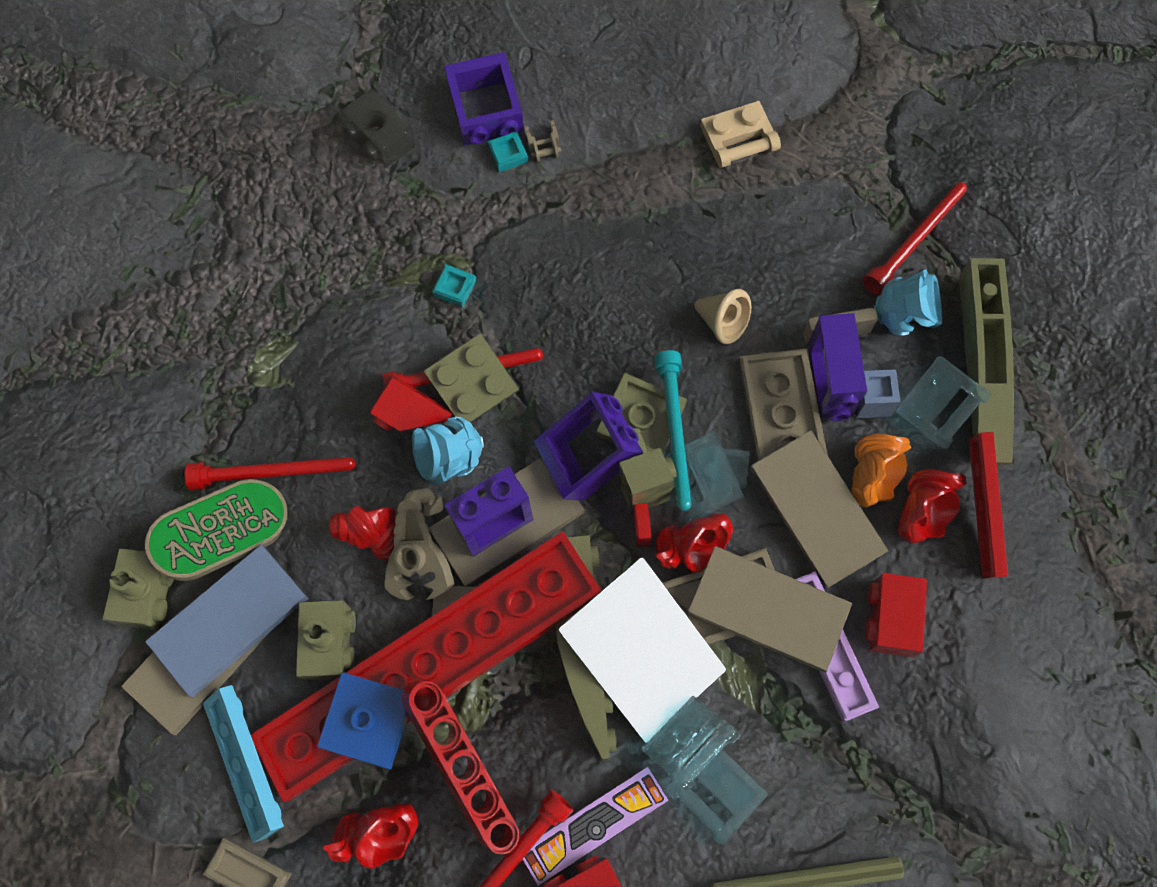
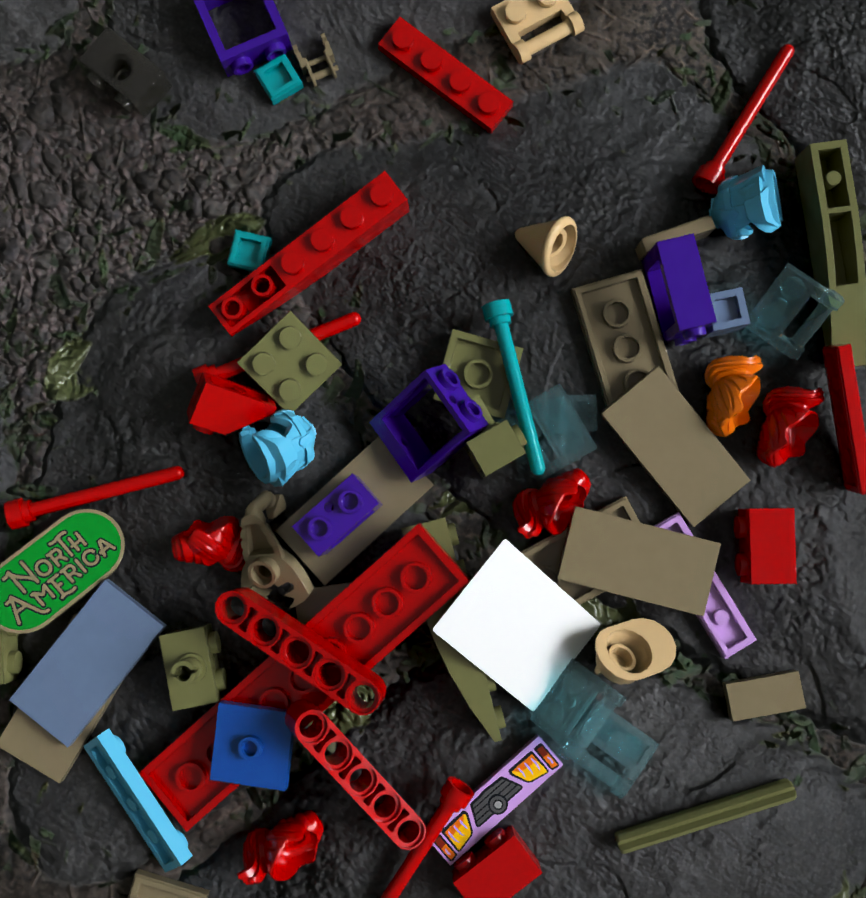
camera: 15 degrees left, 15 degrees up
red tile [633,503,652,547] -> none
none -> red slope [208,171,410,336]
none -> red beam [215,587,386,715]
none -> red plate [378,17,514,134]
none -> tan piece [594,618,676,685]
none -> dark tan tile [722,669,806,722]

